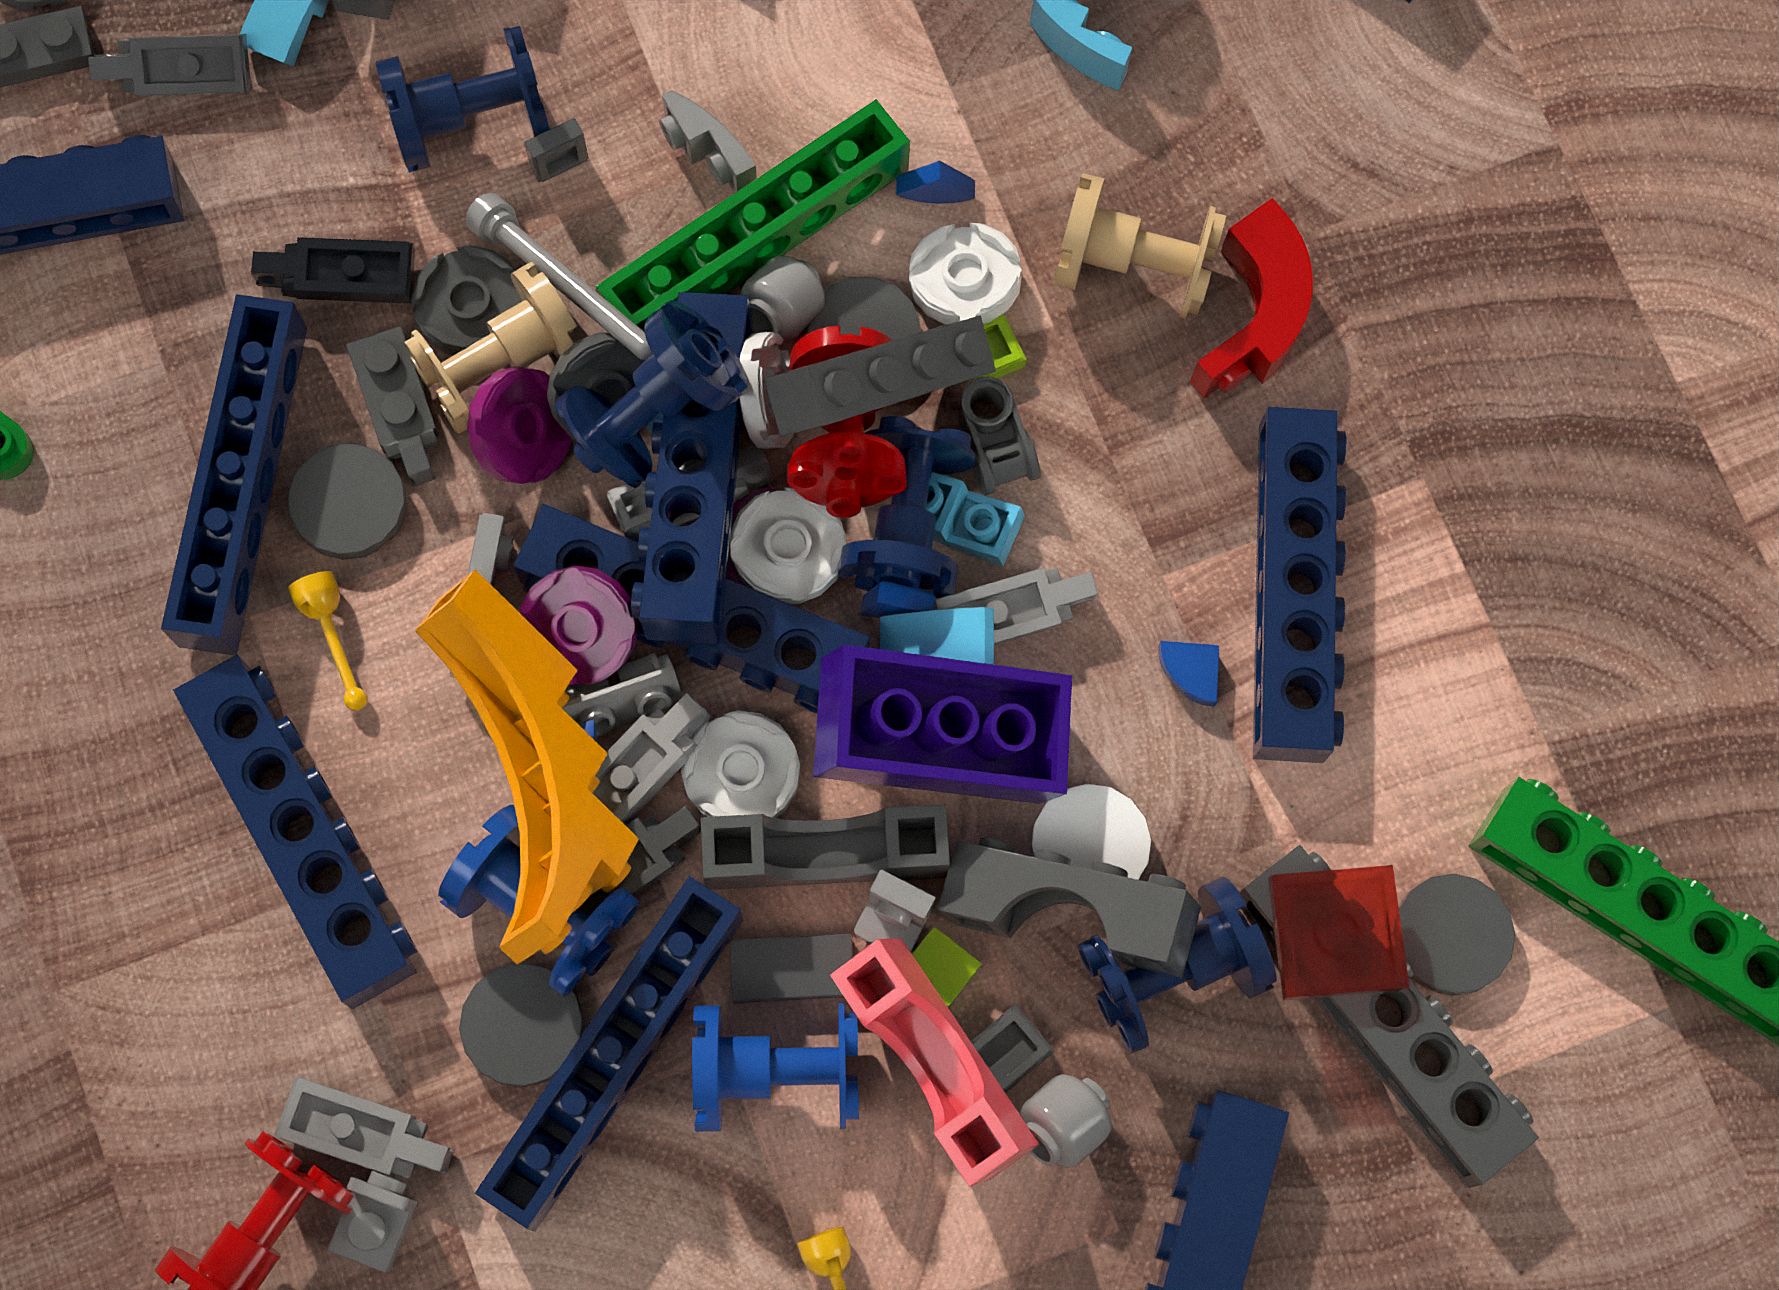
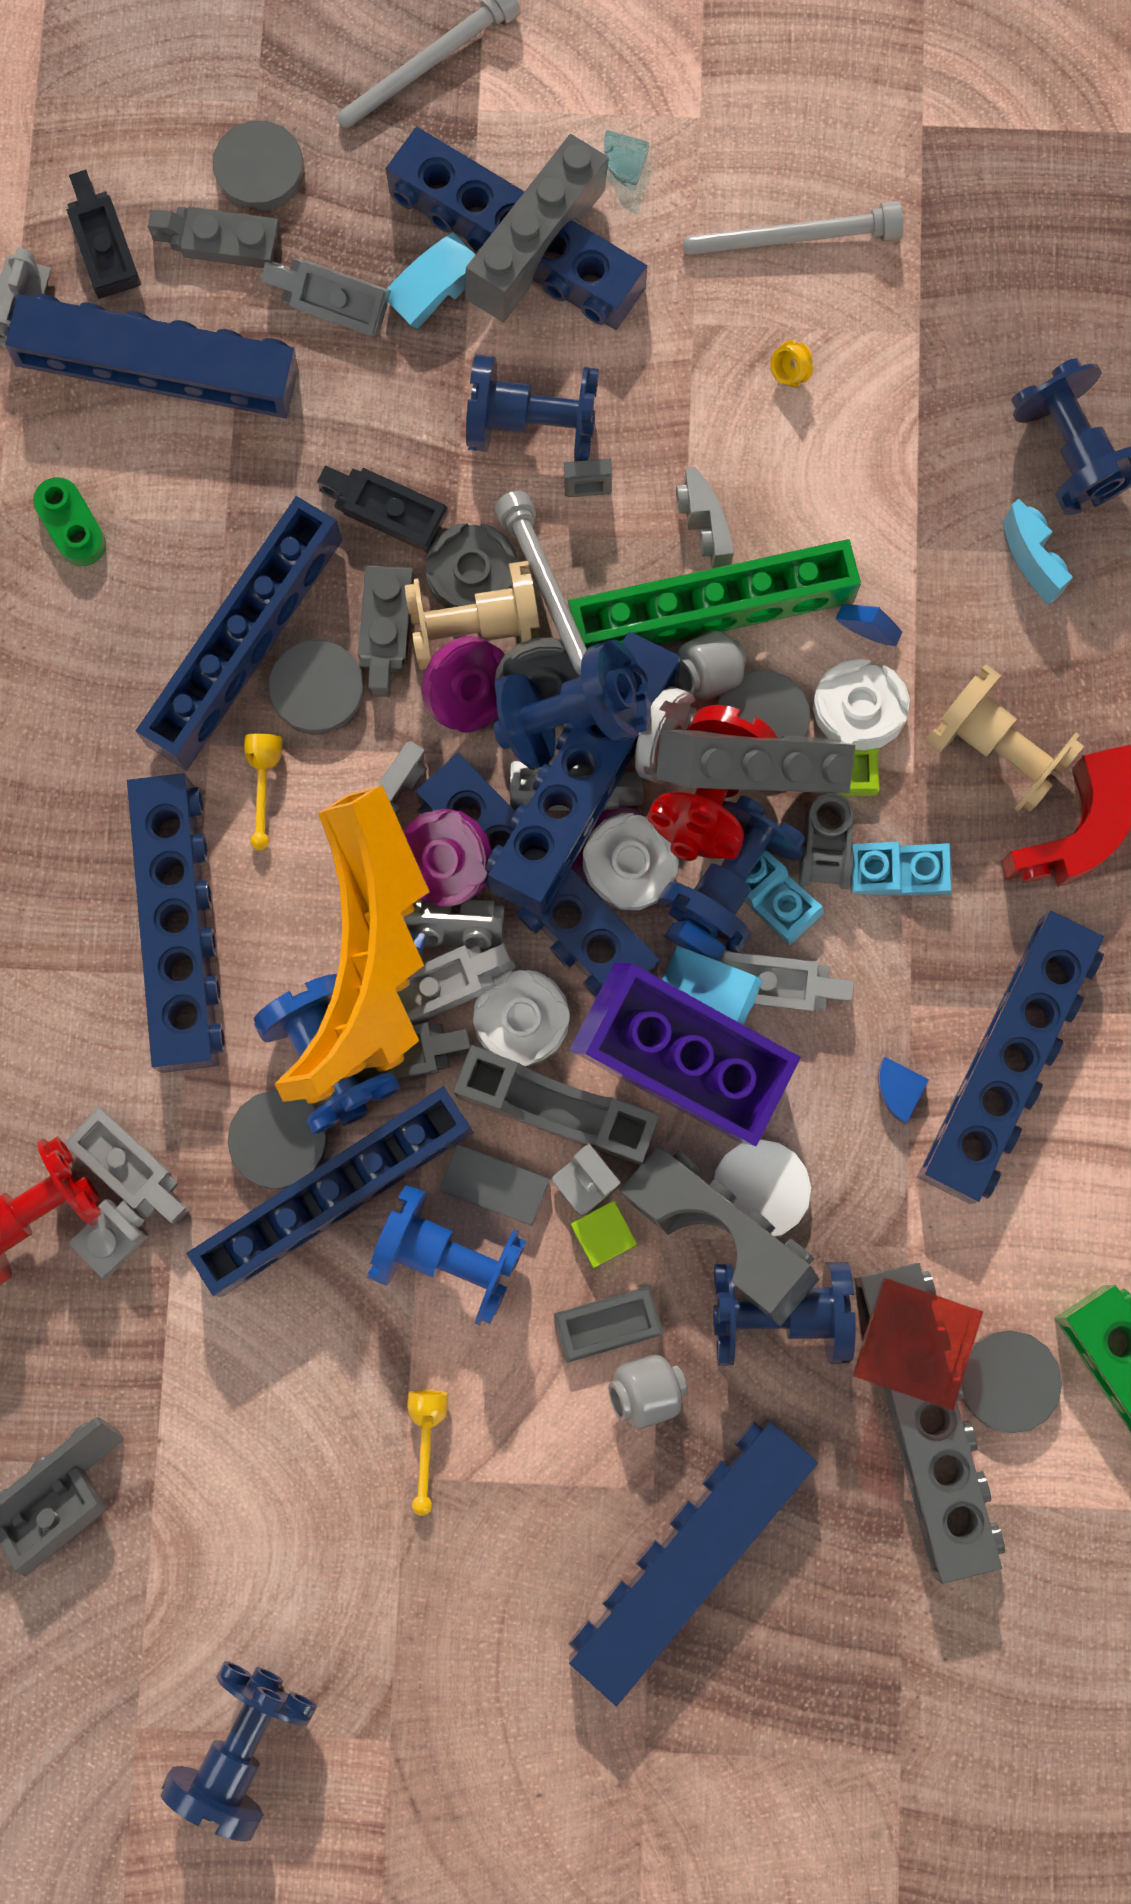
camera: 30 degrees right, 5 degrees up
coral arch [830,938,1040,1187] -> none
none -> medium azure slope [851,842,952,895]

